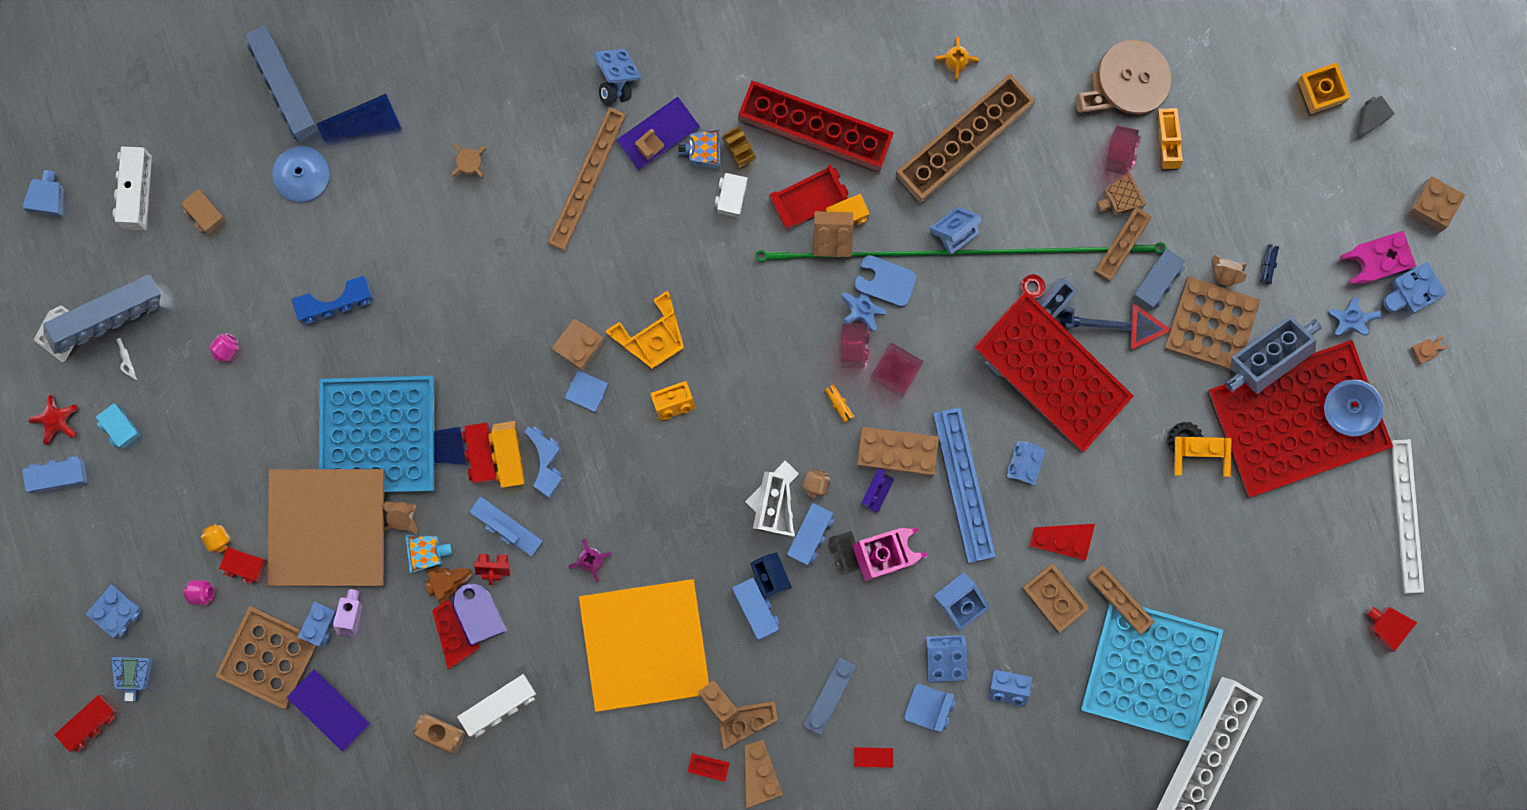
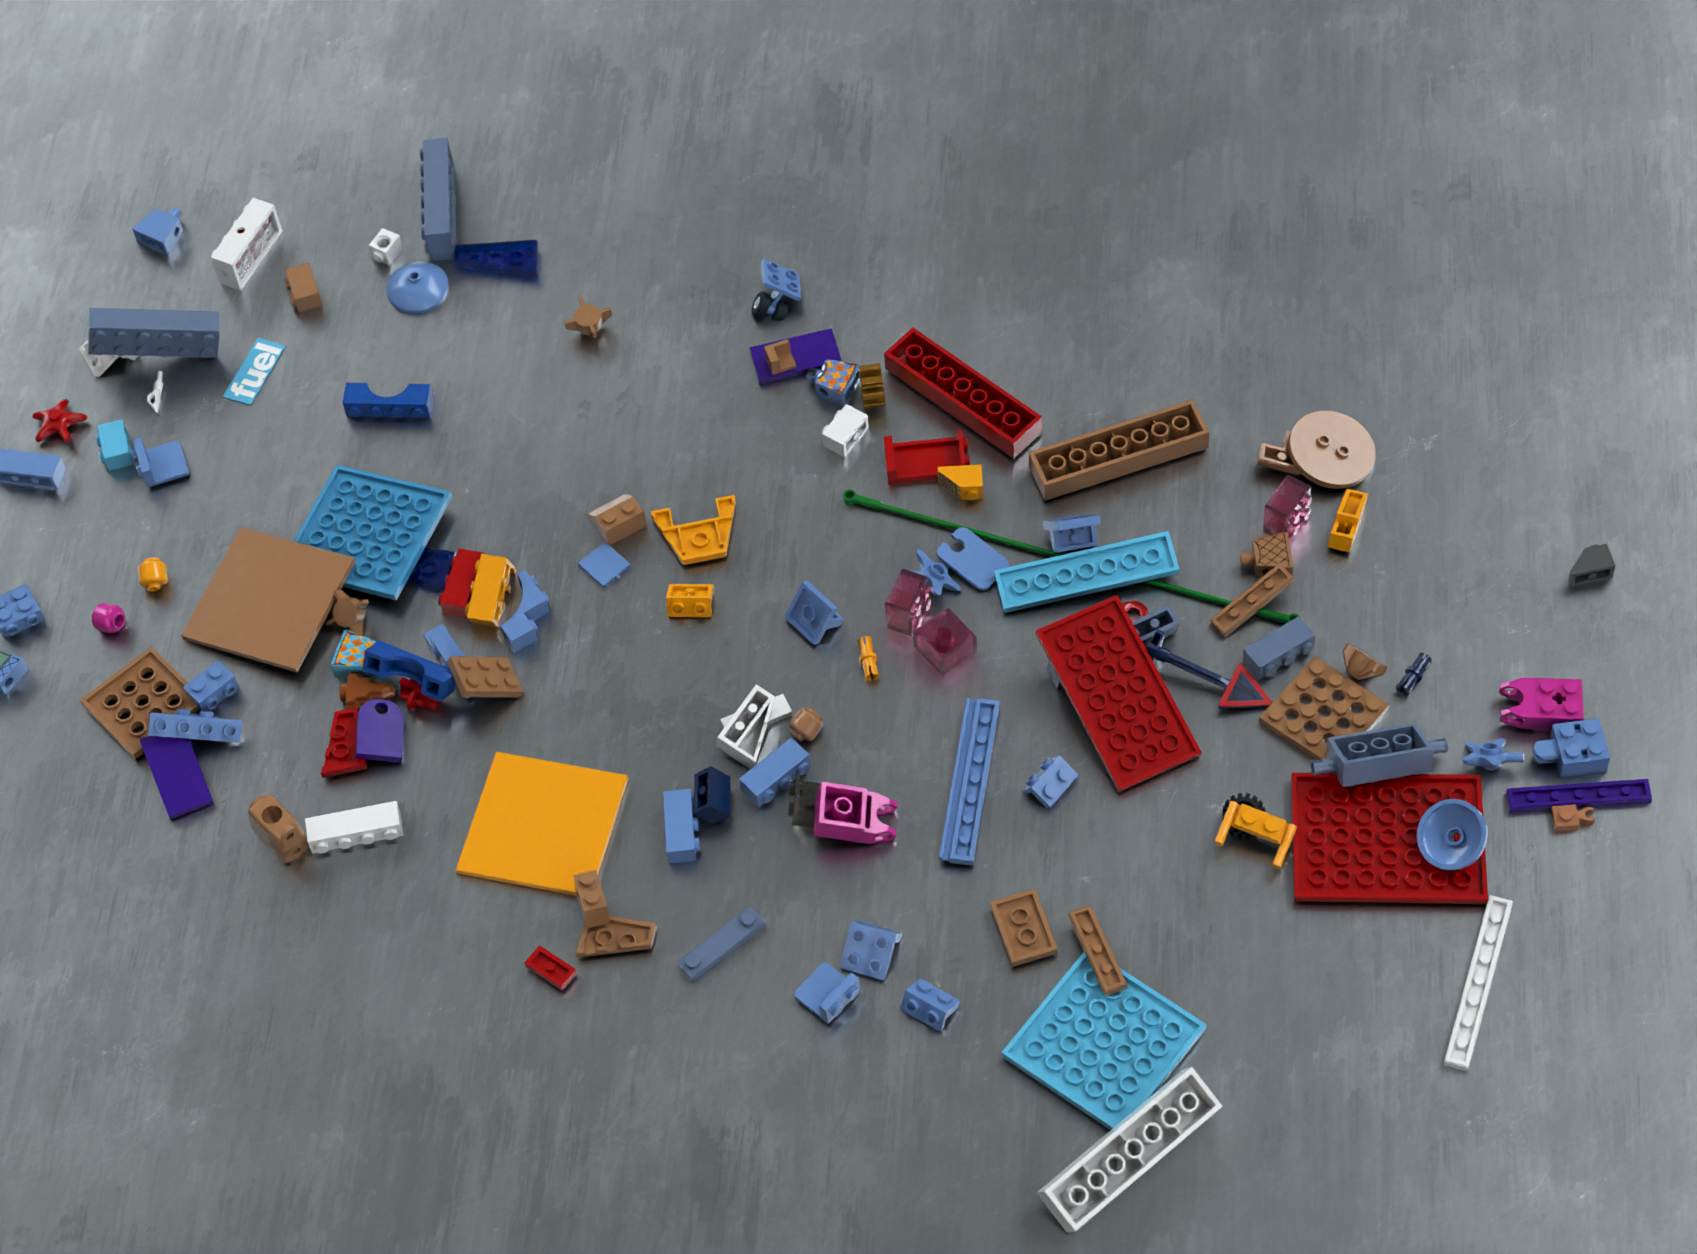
camera: 30 degrees right, 25 degrees down
dark pink head [210,333,239,362] -> none
red brick [219,547,267,584] -> none
lavender torso [333,589,362,638] -> none
medium nougat tile [547,107,627,251] -> none
magenta piece [568,539,611,582] -> none
medium nougat wing [745,740,783,808] -> none
medium nougat brick [813,211,853,257] -> none
red tile [854,747,893,768] -> none
medium nougat brick [857,427,939,477] -> none
dark purple bracket [861,468,894,513] -> none
medium blue slope [934,573,990,631] -> none
light orange piece [935,37,979,81] -> none
red wing [1029,523,1095,561] -> none
light orange brick [1298,63,1350,114] -> none
red torso [1366,606,1417,652] -> none
medium nougat brick [1409,176,1465,231] -> none
none -> medium blue bracket [131,437,189,487]
none -> medium blue bracket [148,709,242,743]
none -> sticker [223,338,286,405]
none -> blue arch [362,640,455,702]
none -> white brick [369,228,403,266]
none -> medium nougat plate [447,656,523,698]
none -> medium blue bracket [784,581,844,645]
none -> medium azure plate [994,531,1180,613]
none -> dark purple tile [1506,779,1652,813]

